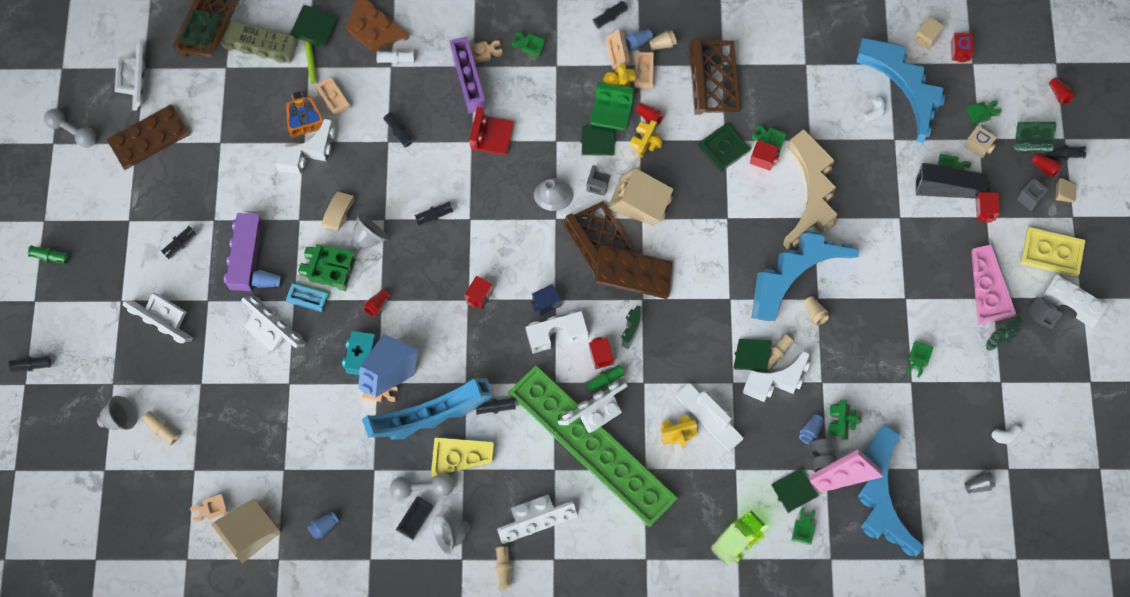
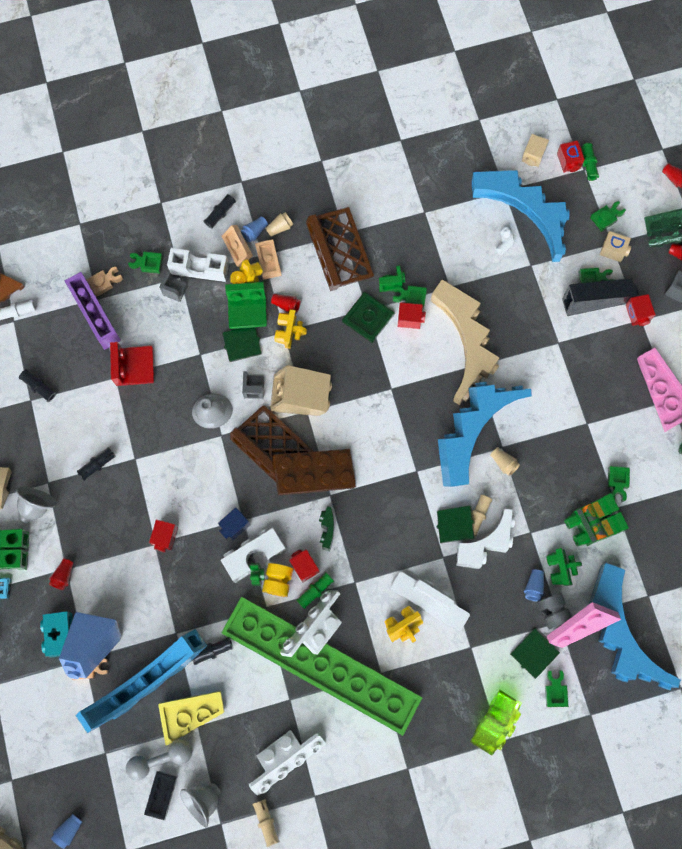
camera: 15 degrees left, 5 degrees up
none -> dark grey panel [159,271,188,302]
none -> white arch [167,248,229,282]
none -> green plate [250,563,265,586]
none -> yellow wheel [262,563,294,597]
none -> green bracket [379,265,405,292]
none -> green hips [564,493,629,547]
none -> green pin [581,143,599,181]

